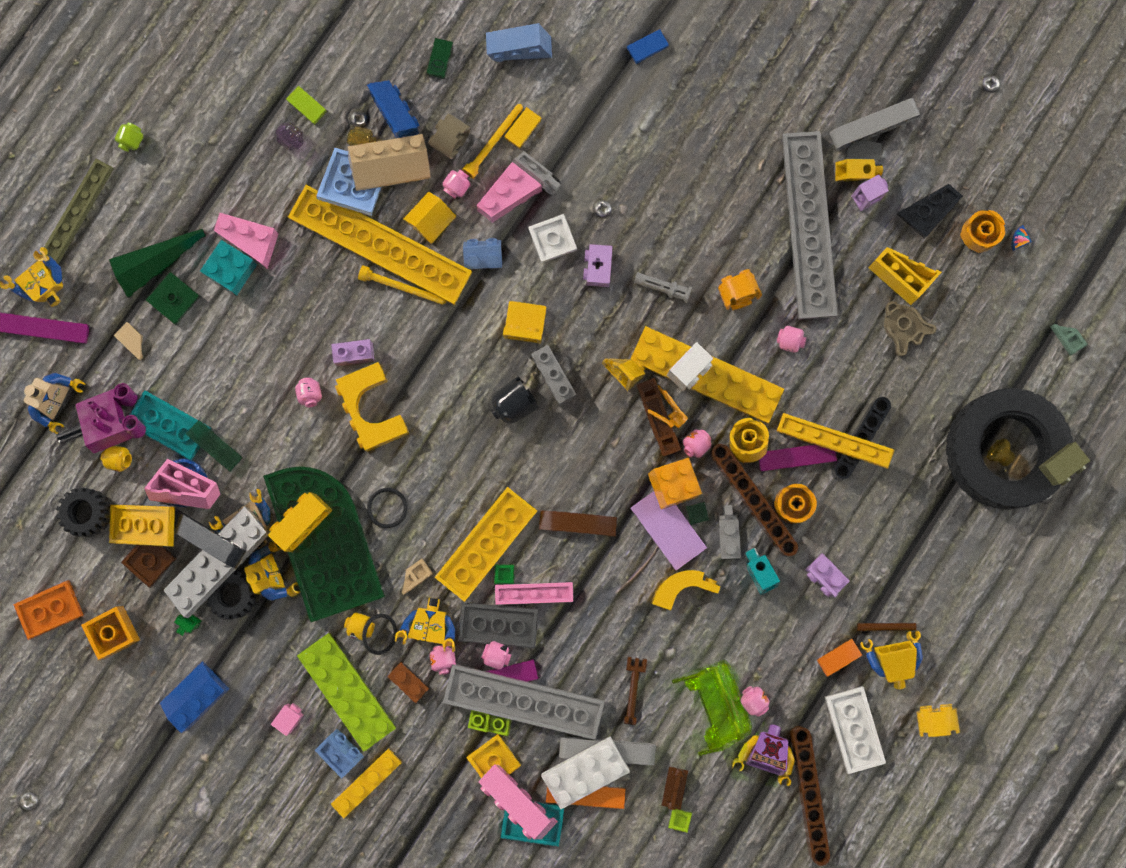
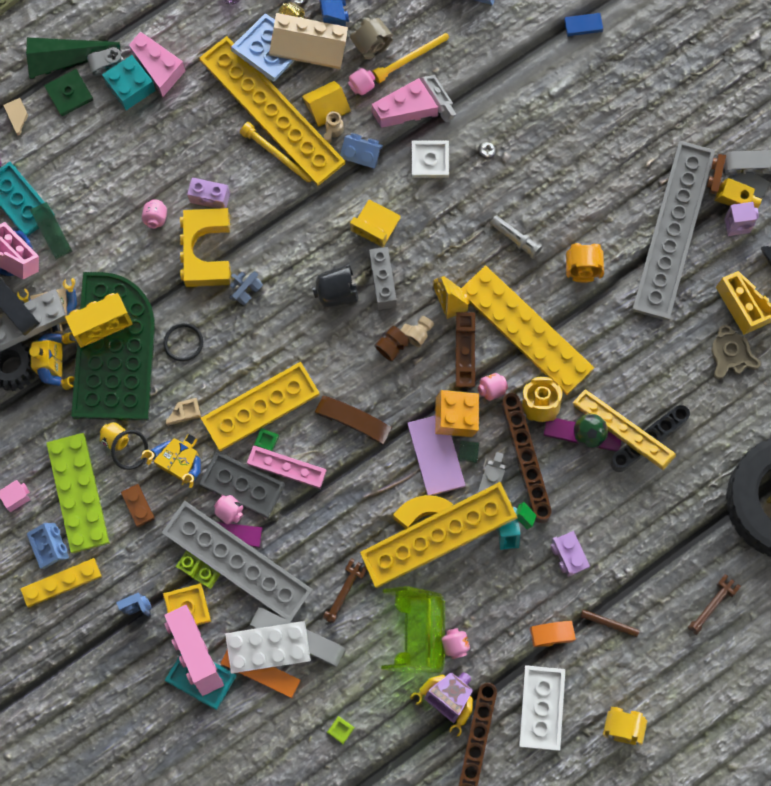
camera: 25 degrees right, 10 degrees down
bright pink head [429,645,456,675] -> none
yellow tile [504,107,542,149] -> none
lavender brick [583,244,612,287] -> none
light orange plant [648,385,688,428] -> none
reddish brown hinge [661,766,688,810] -> none
white brick [667,342,713,391] -> none
light orange brick [774,484,817,524] -> none
bright pink head [777,326,807,353] -> none
yellow torso [860,631,923,689] -> none
none -> light grey piece [87,48,124,76]
none -> medium blue bracket [116,592,152,616]
none -> sand blue hips [229,271,263,305]
none -> tan piece [324,111,344,144]
none -> yellow plate [360,482,518,588]
none -> reddish brown wheel [374,326,410,362]
none -> tan piece [400,316,434,347]
none -> green tile [516,502,537,530]
none -> dark green piece [574,413,608,448]
none -> reddish brown hinge [687,574,741,636]
none -> dark orange plate [707,154,726,194]

